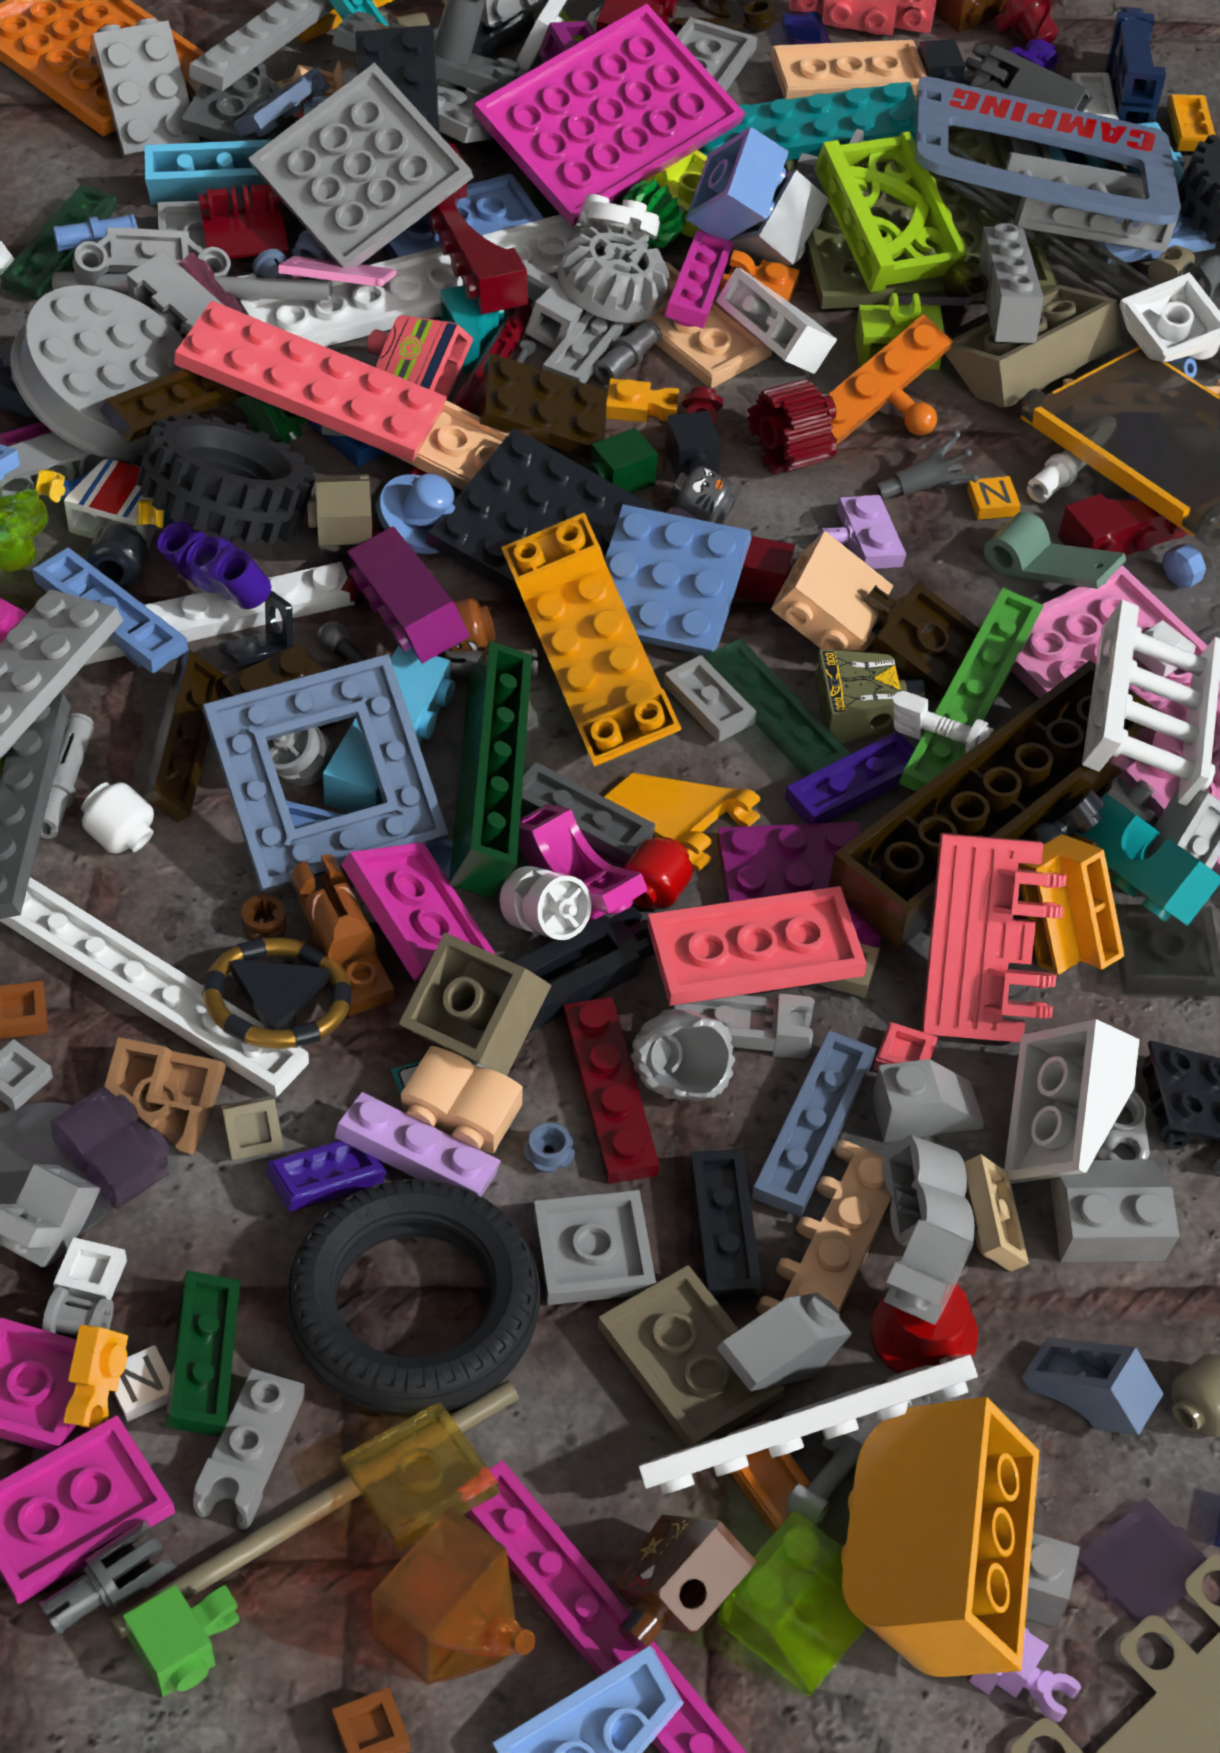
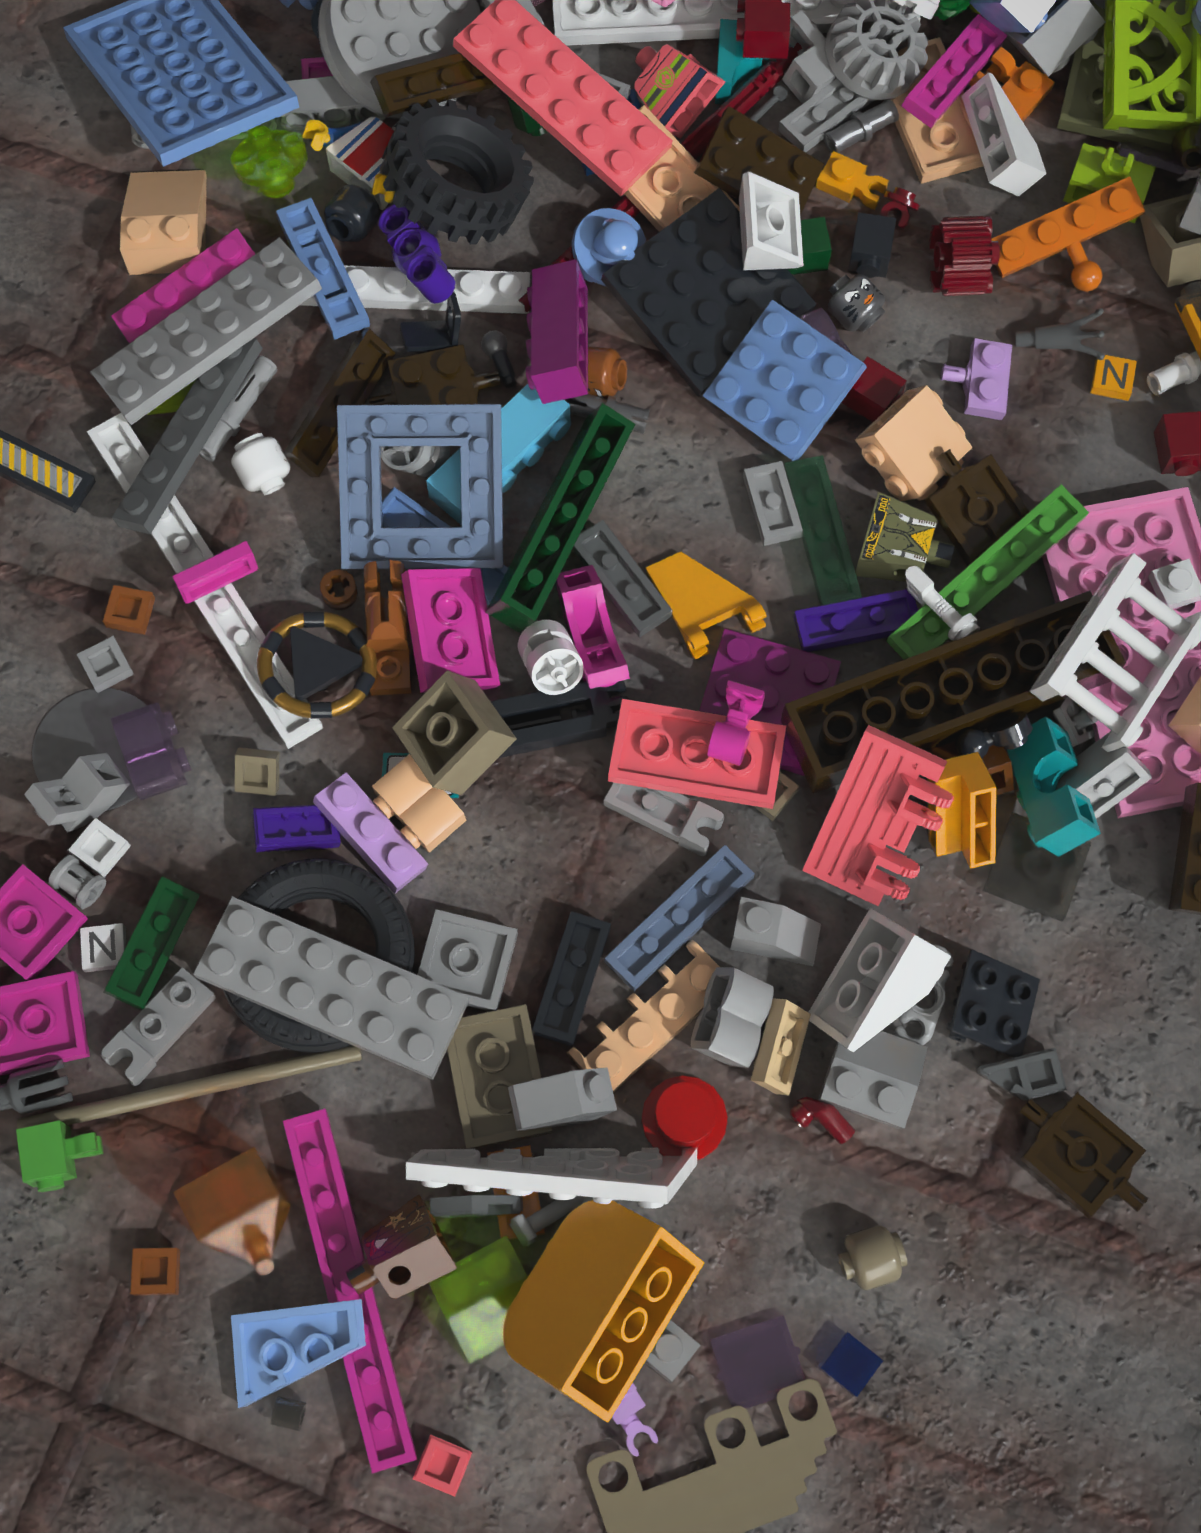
camera: 25 degrees right, 20 degrees up
light orange plate [63,1324,128,1429] -> none
medium nougat slope [104,1037,227,1155] -> none
dark tan brick [307,474,372,546] -> none
clear yellow tile [341,1403,500,1551] -> none
light orange slope [501,512,682,767] -> none
sand blue plate [523,1123,575,1173] -> none
dark red plate [563,997,659,1184] -> none
red head [623,837,693,910] -> none
light grey hair [630,1009,735,1102] -> none
coral tile [873,1022,938,1071] -> none
light grey brick [883,1220,974,1325] -> none
sand green door [984,511,1126,589] -> none
sand blue arch [1022,1337,1164,1435] -> none
none -> dark pink tile [172,541,259,604]
none -> light grey plate [194,897,469,1080]
none -> dark grey tile [430,1195,523,1218]
none -> dark pink leg [707,680,765,766]
none -> white slope [739,172,804,270]
none -> dark red arm [790,1096,855,1144]

